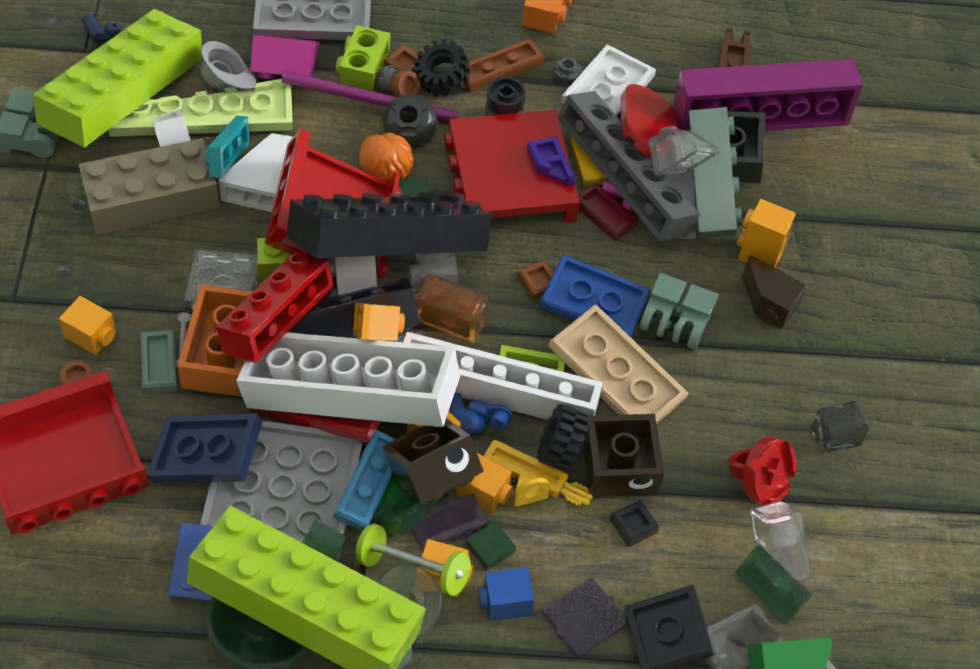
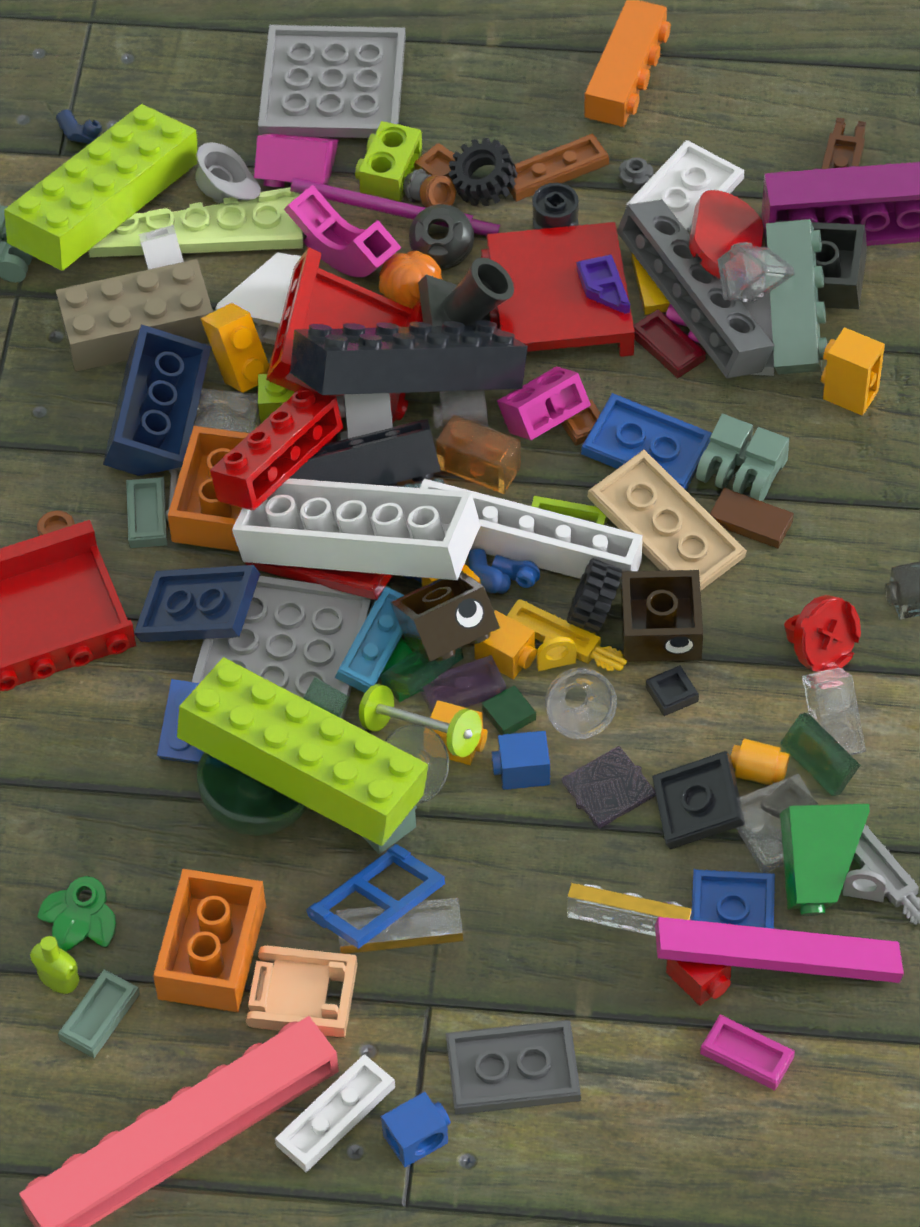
camera: 10 degrees right, 0 degrees up
light orange brick [59,296,116,355] -> none
teal plate [205,115,250,178] -> none
light orange slope [352,303,405,341] -> none
dark brown slope [742,255,807,329] -> none
none -> dark blue slope [103,324,211,476]
none -> light orange brick [200,303,269,393]
none -> dark pink arch [284,185,401,277]
none -> pearl dark grey plant [418,258,514,326]
none -> dark pink brick [497,366,591,440]
none -> clear piece [545,667,617,739]
none -> reddish brown tile [710,488,794,549]
none -> light orange brick [731,739,790,786]

